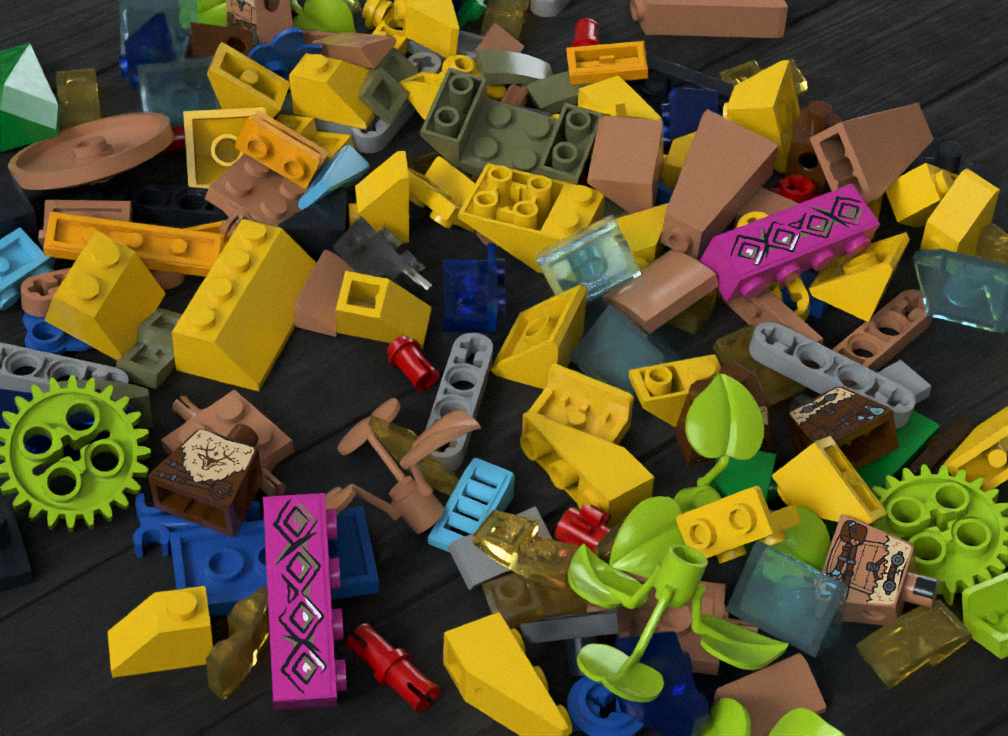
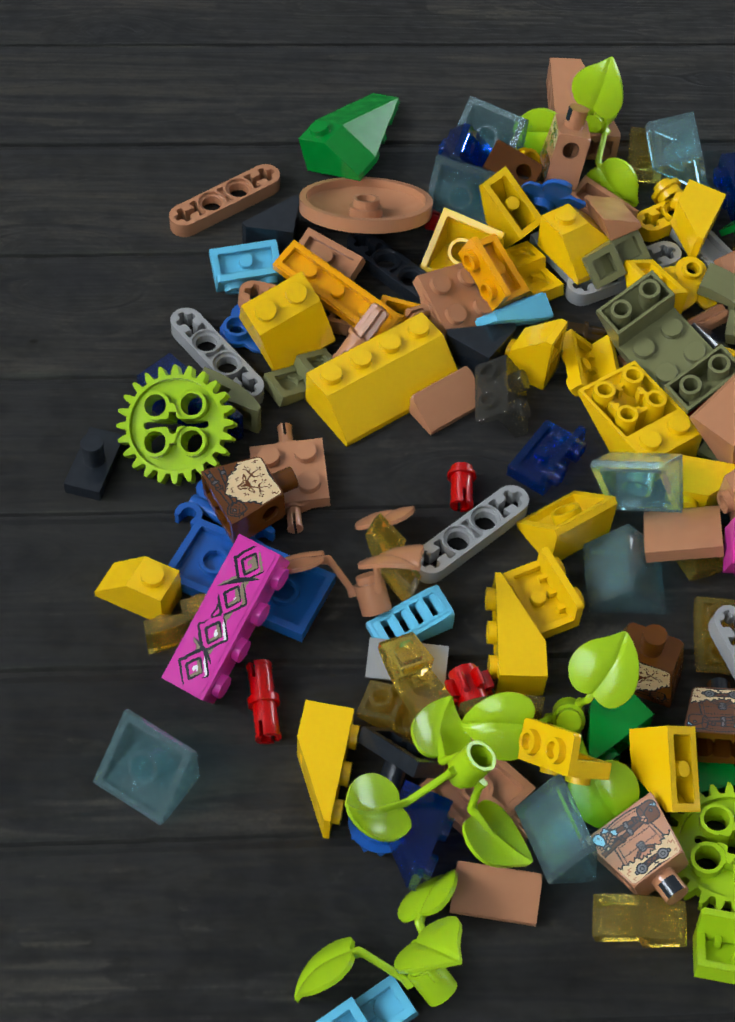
camera: 35 degrees right, 10 degrees up
clear yellow slope [56,68,101,131] -> none
yellow slope [336,271,432,350] -> none
yellow slope [628,354,721,427] -> none
none -> nougat axle [332,303,389,358]

